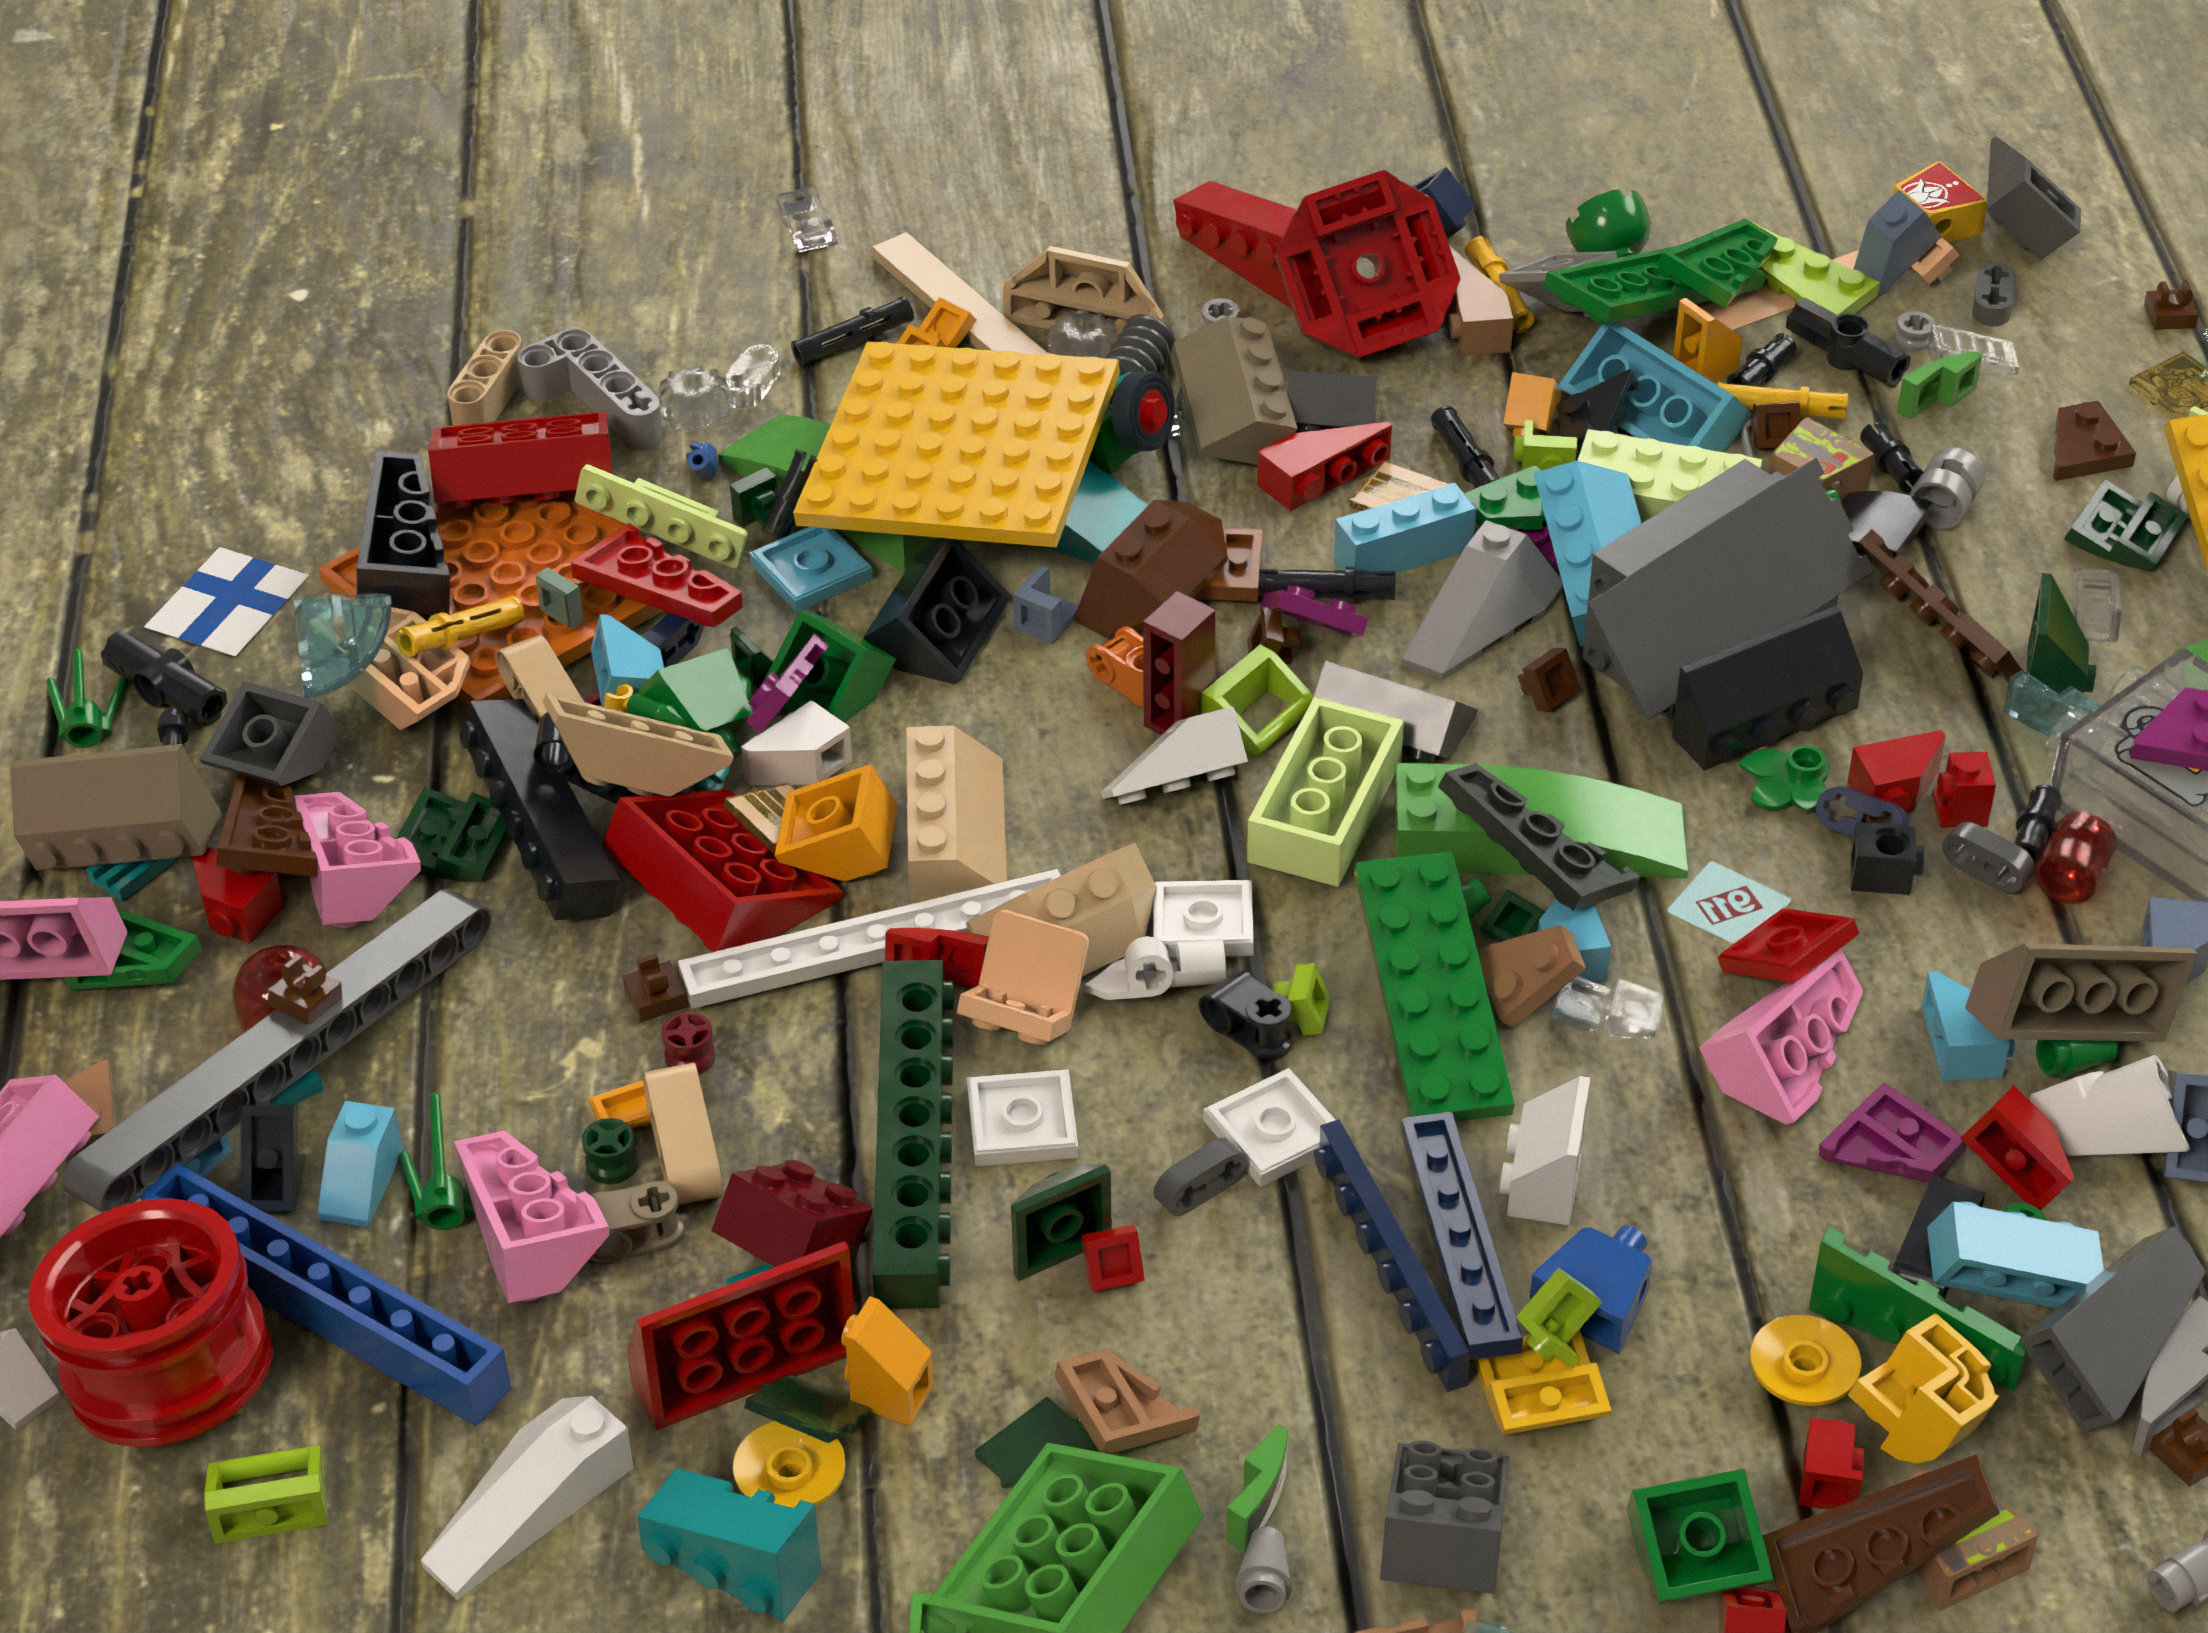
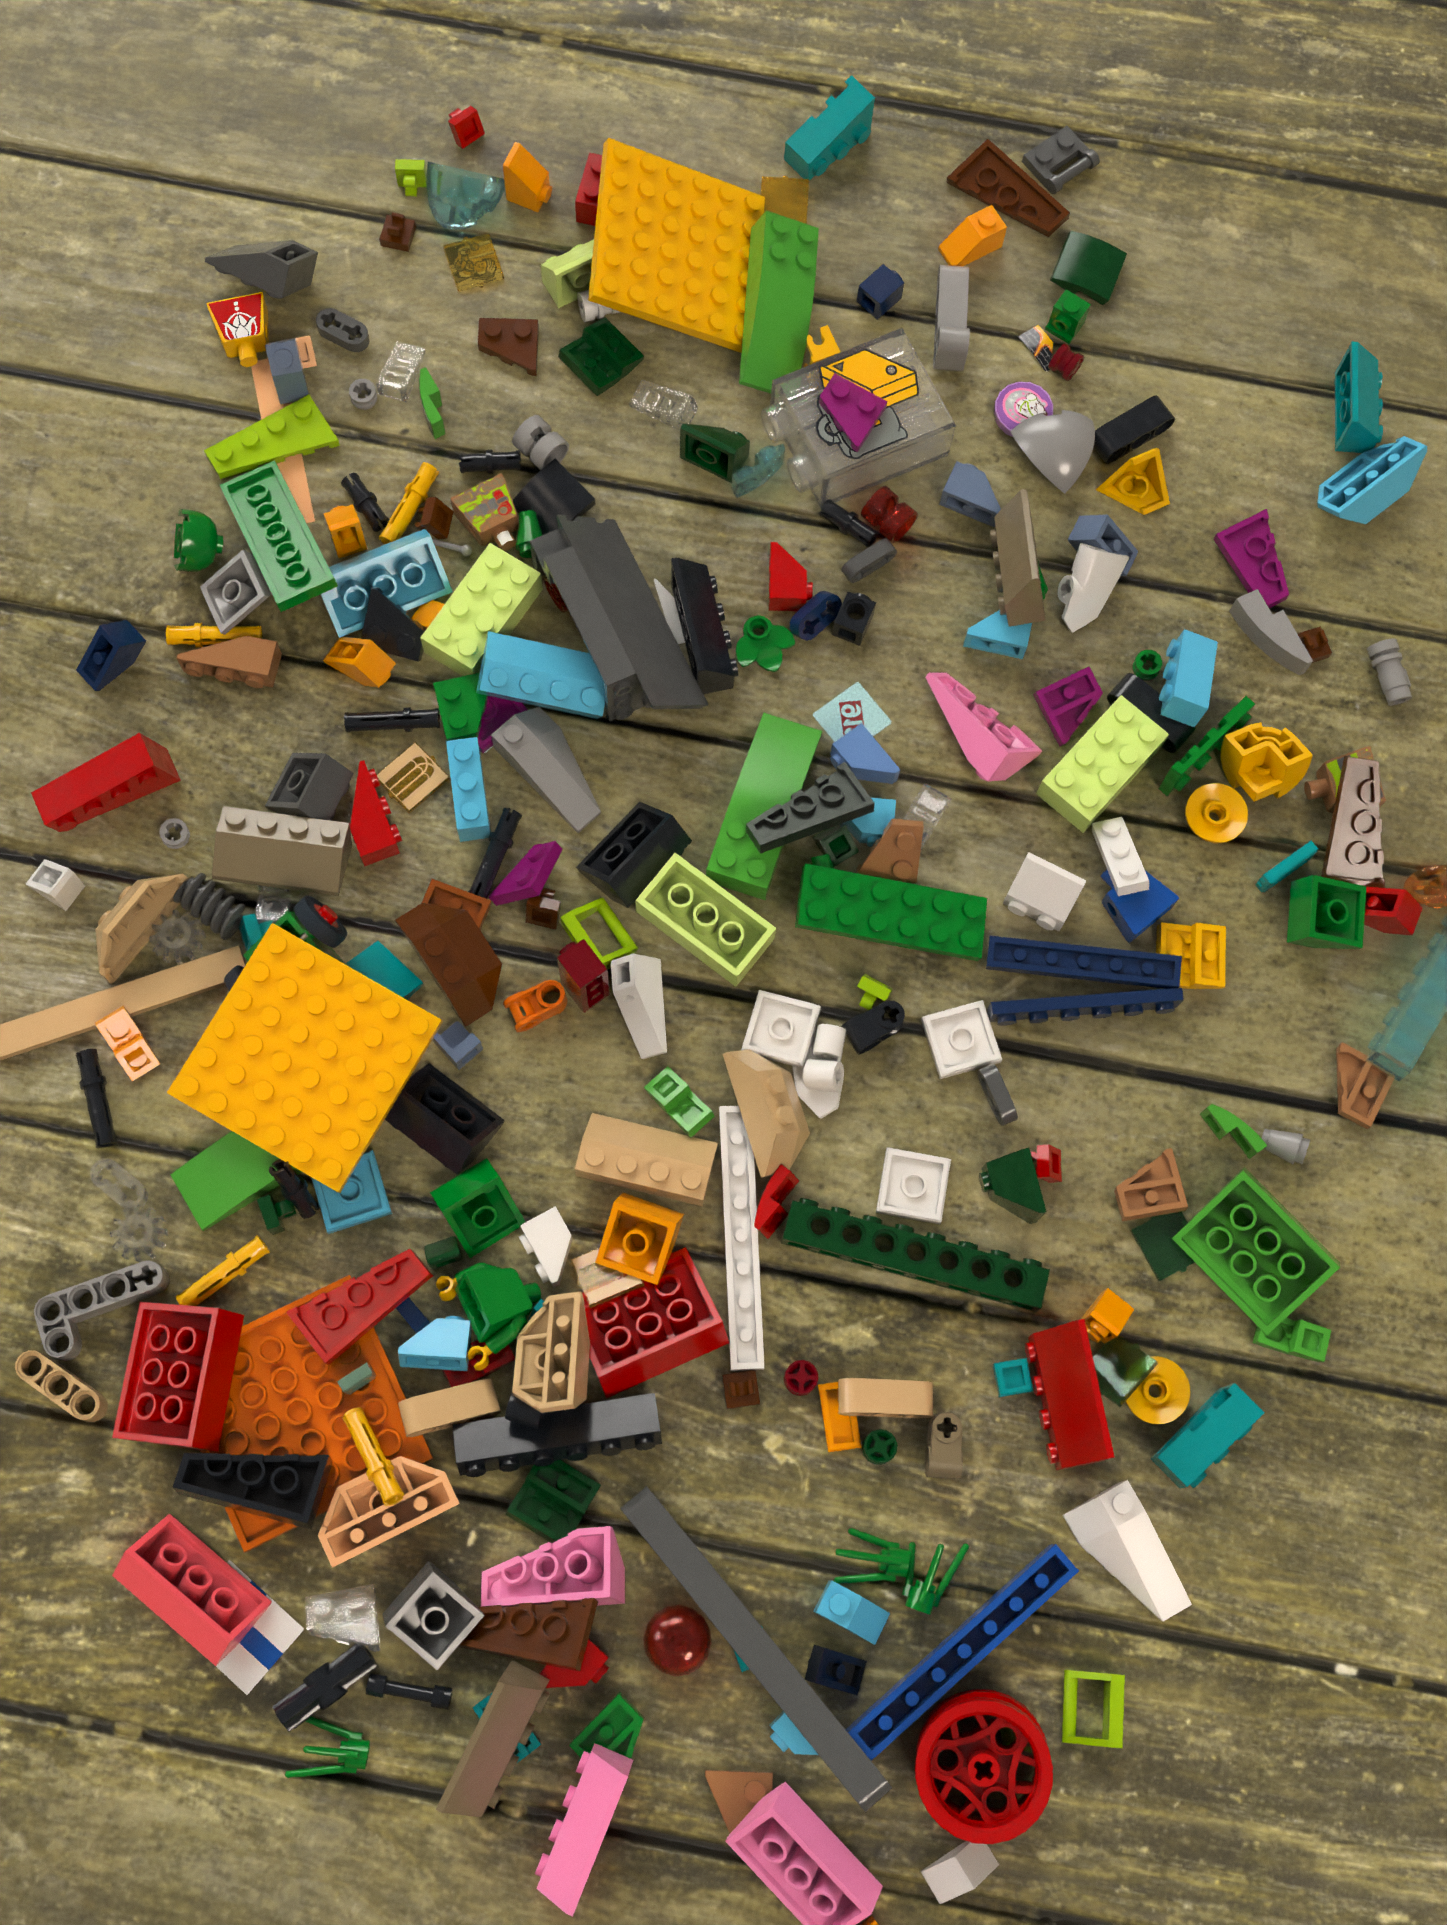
camera: 80 degrees left, 30 degrees up
reddish brown tile [268,955,342,1025] -> none
clear light blue brick [292,593,391,698] -> none
bright pink wedge [453,1131,609,1304] -> none
yellowish green bracket [575,464,748,568] -> none
blue arm [686,442,717,480] -> none
dark red brick [711,1160,873,1267] -> none
magenta wing [746,633,829,733] -> none
light nougat bracket [957,910,1089,1045] -> none
red piece [1274,169,1461,359] -> none
dark grey slope [1380,1441,1509,1594] -> none
lime bracket [1513,420,1577,470] -> none
lime bracket [1516,1268,1603,1367] -> none
reddish brown tile [1517,648,1581,711] -> none
green wing [1657,219,1778,309] -> none
red tile [1717,908,1859,983] -> none
black piece [1786,297,1911,387] -> none
red brick [1799,1417,1864,1510] -> none
reddish brown wing [1859,529,2022,683] -> none
red brick [1932,752,1996,828] -> none
red slope [1960,1085,2075,1211] -> none
dark grey slope [2019,1226,2207,1433] -> none
none -> white slope [26,859,85,911]
none -> coral slope [112,1513,272,1666]
none -> yellow pin [175,1235,270,1306]
none -> clear wing [305,1584,380,1652]
none -> bright green slope [644,1066,715,1137]
none -> medium blue slope [830,723,900,784]
none -> green plant [902,1542,969,1615]
none -> yellowish green brick [1036,695,1169,833]
none -> white plate [1092,817,1149,896]
none -> teal tile [1255,840,1318,893]

